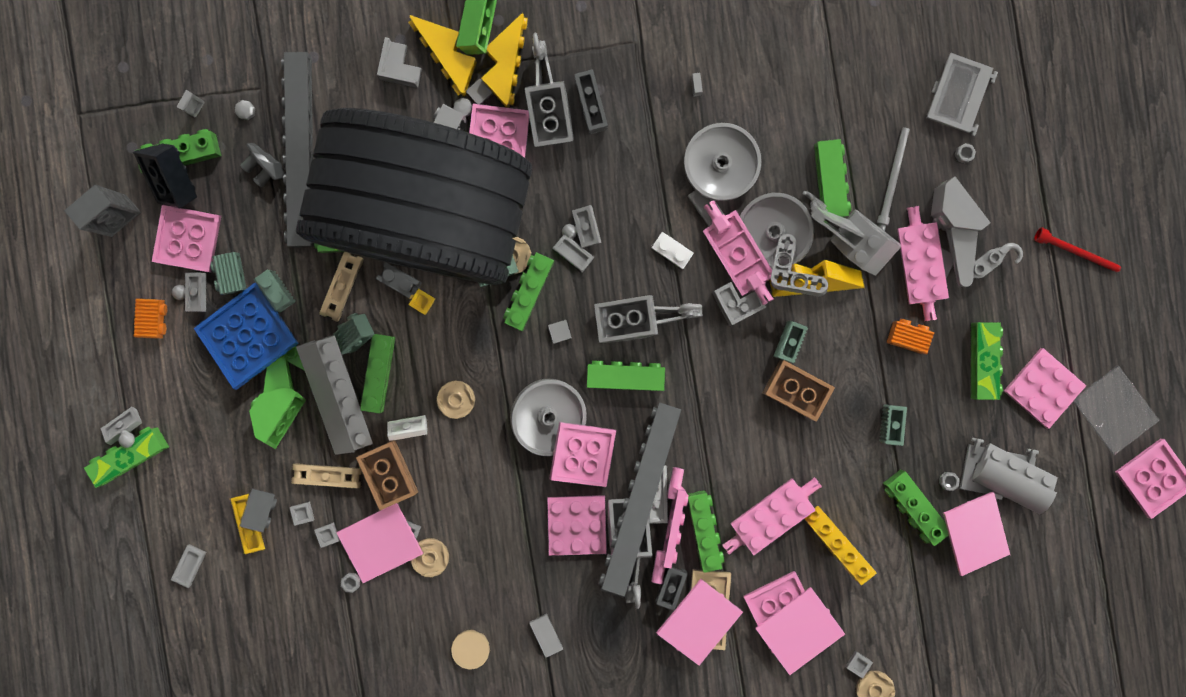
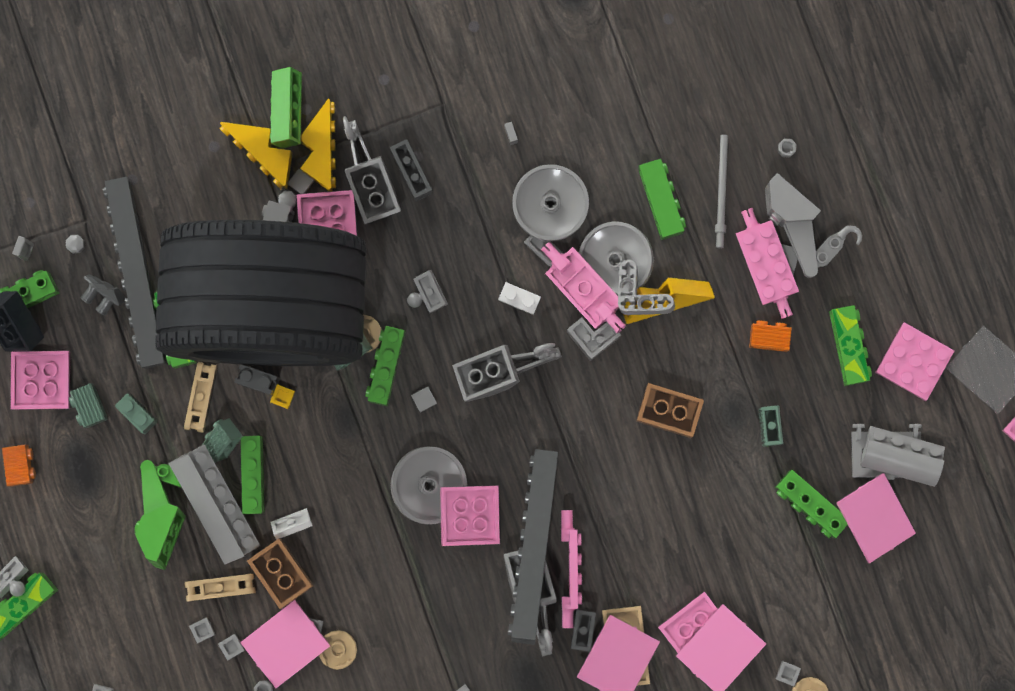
camera: 10 degrees left, 5 degrees down
light grey plate [172,273,206,312] -> none
blue plate [194,282,299,390] -> none
yellow tile [231,494,265,554] -> none
dark grey brick [239,488,277,532] -> none
light grey panel [377,37,422,88] -> none
tan tile [437,381,475,419] -> none
bright pink plate [548,495,606,555] -> none
light grey tile [553,235,594,273] -> none
bright green brick [587,361,665,391] -> none
white tile [649,465,668,523] -> none
bright green brick [687,490,724,573] -> none
bright pink plate [722,477,822,555] -> none
sand green brick [773,321,808,363] -> none
light grey slope [803,191,901,276] -> none
yellow slope [804,506,877,585] -> none
piece [926,53,998,136] -> none
light grey tile [939,472,959,491] -> none
red piece [1034,227,1121,272] -> none

